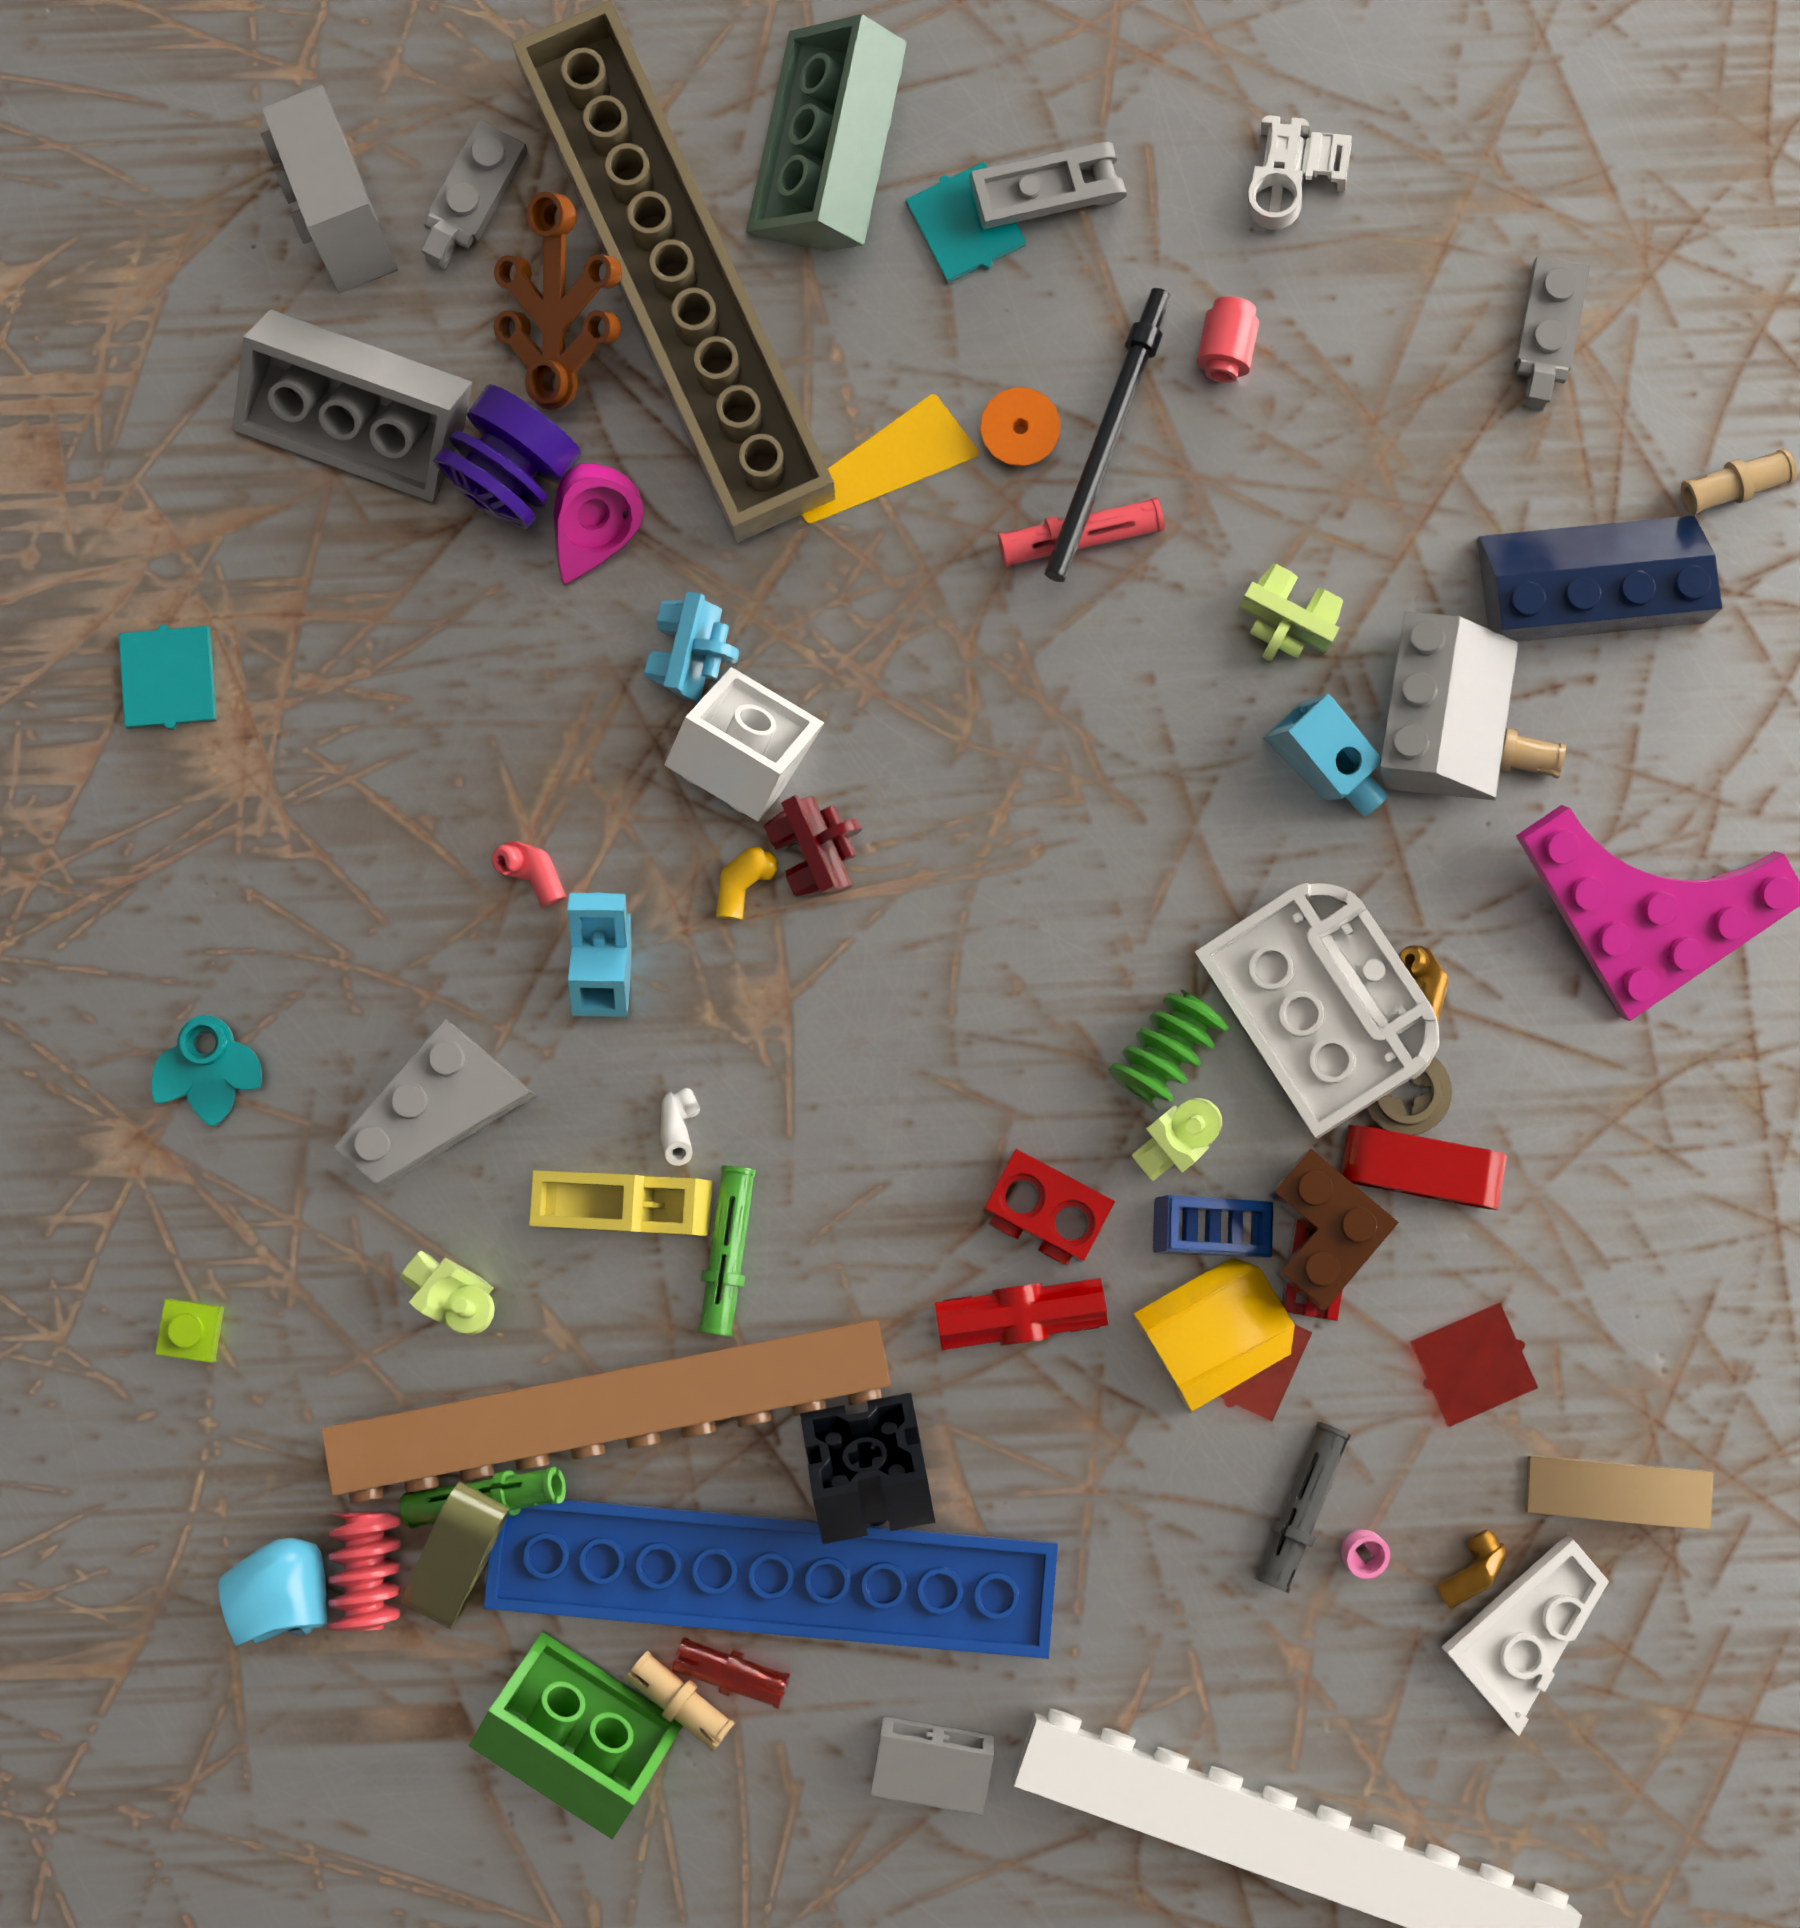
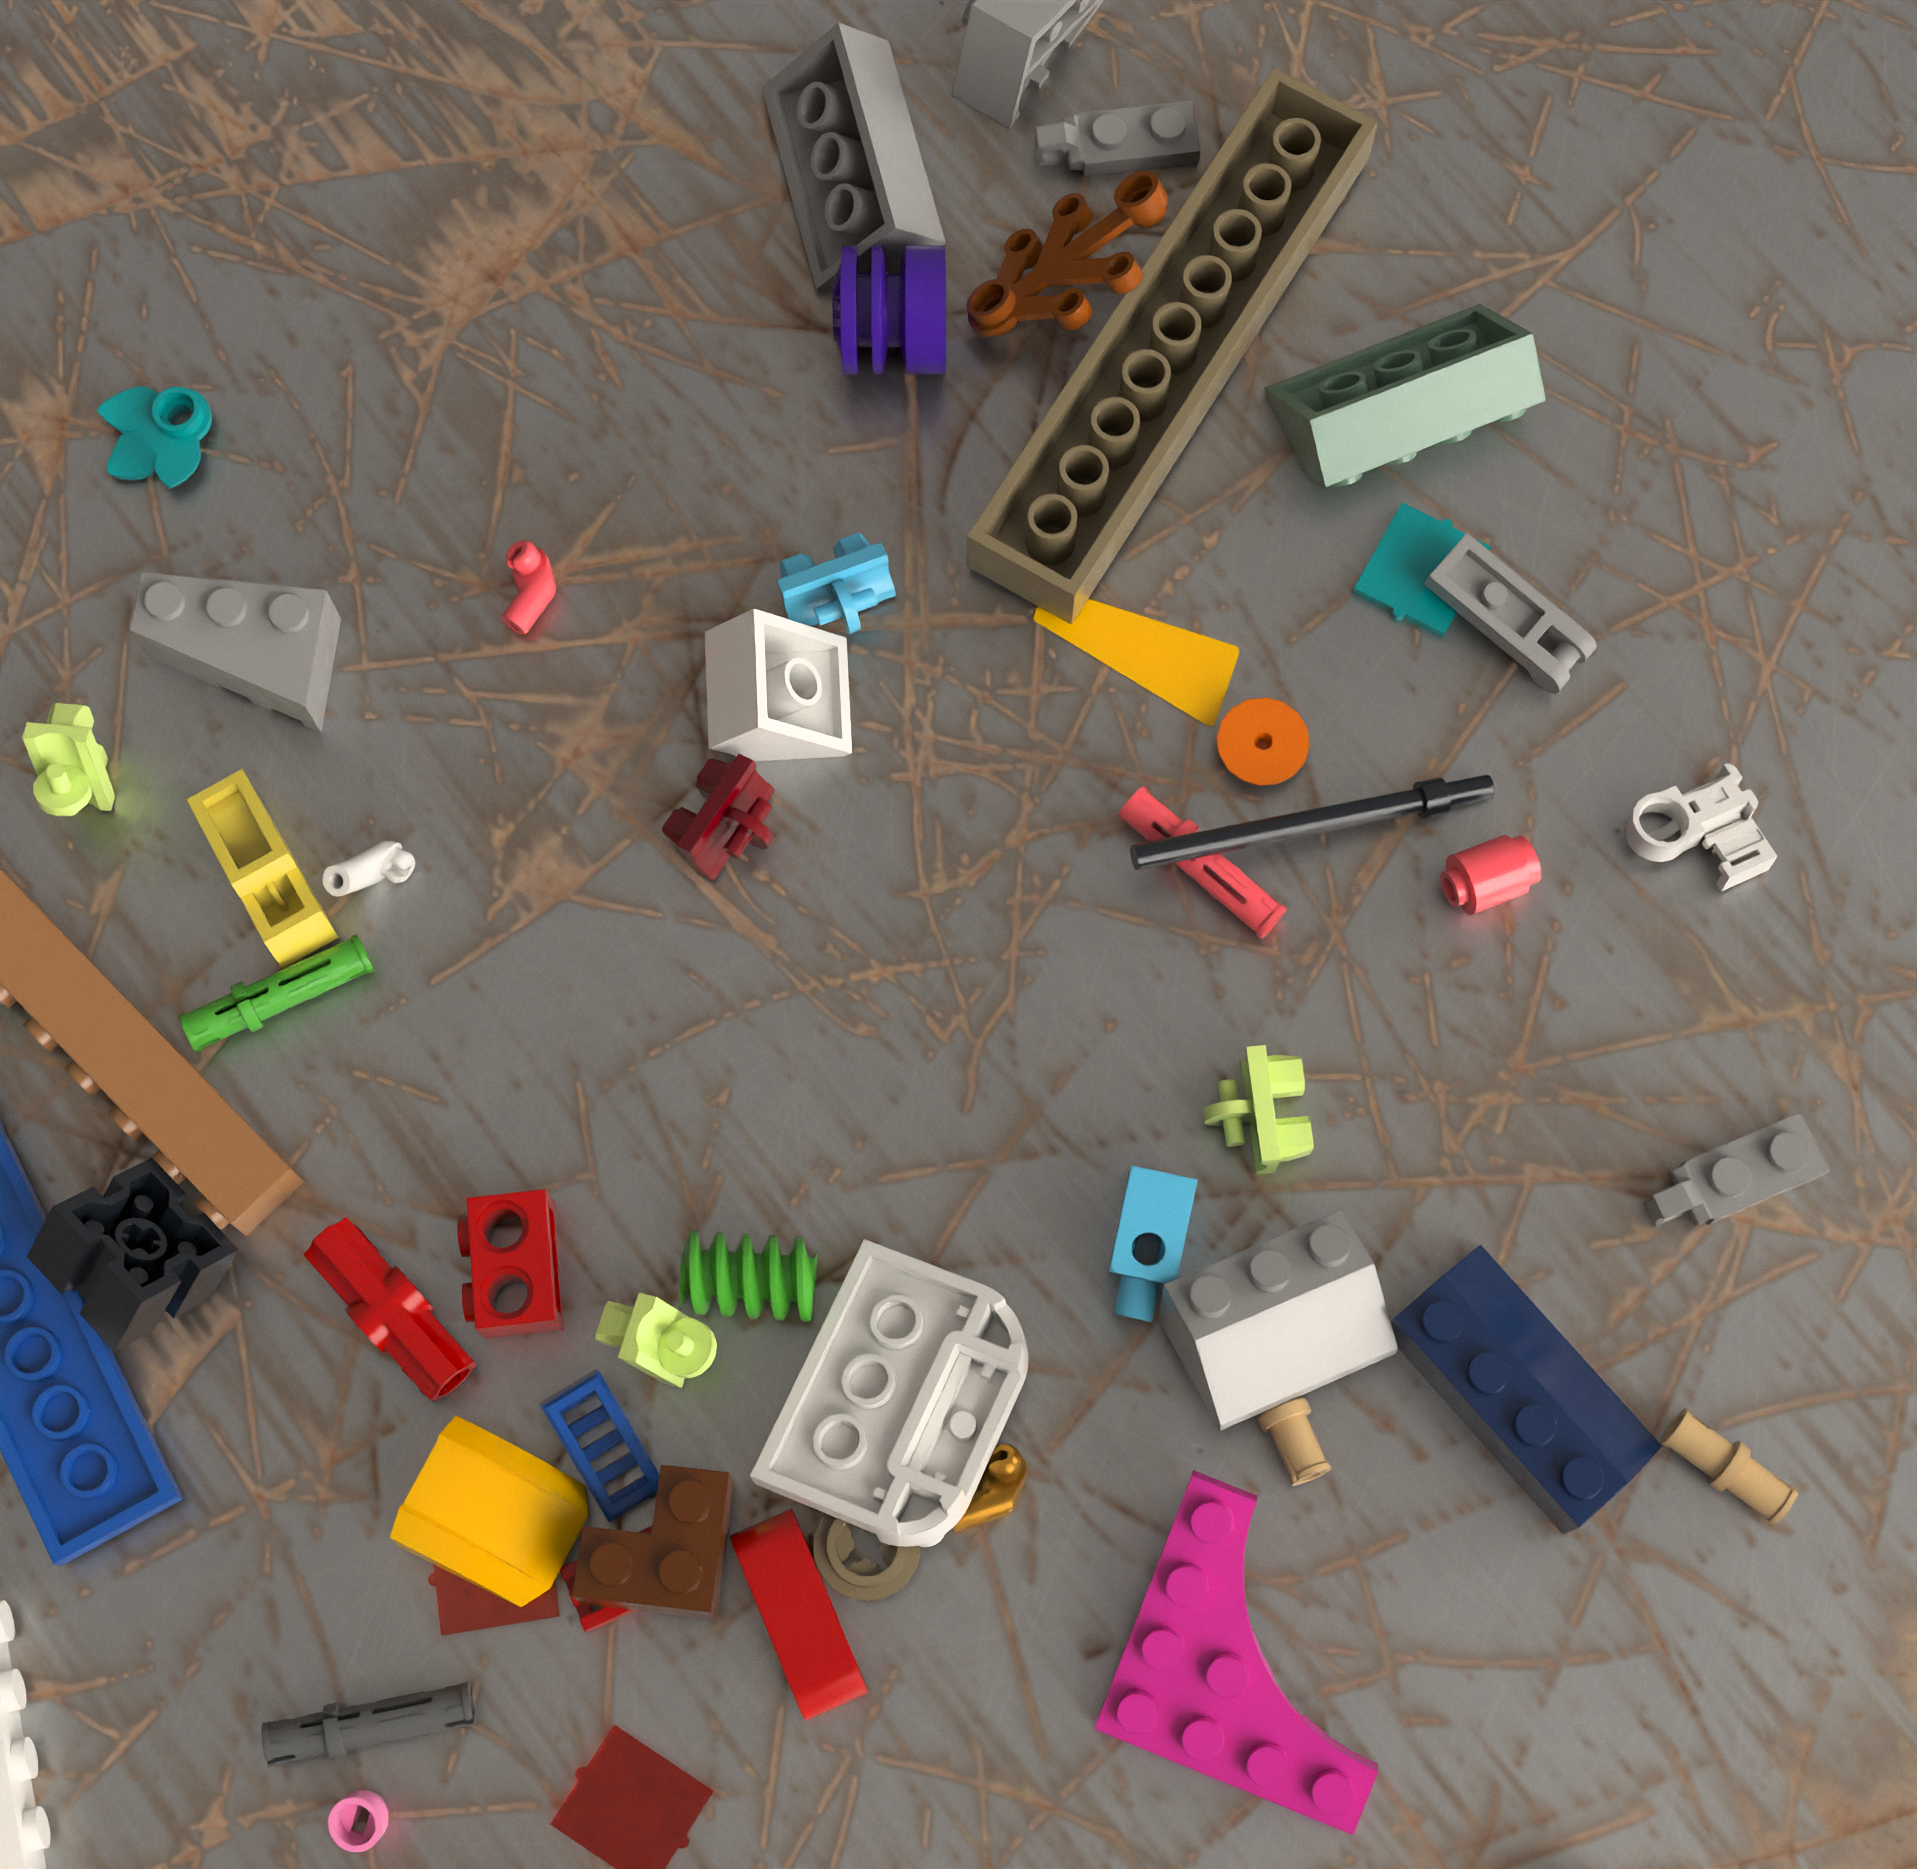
camera: 55 degrees right, 10 degrees down
teal piece [119,624,217,730] -> none
dark pink piece [553,463,644,585] -> none
medium azure brick [567,892,631,1017] -> none
yellow arm [716,847,778,921] -> none

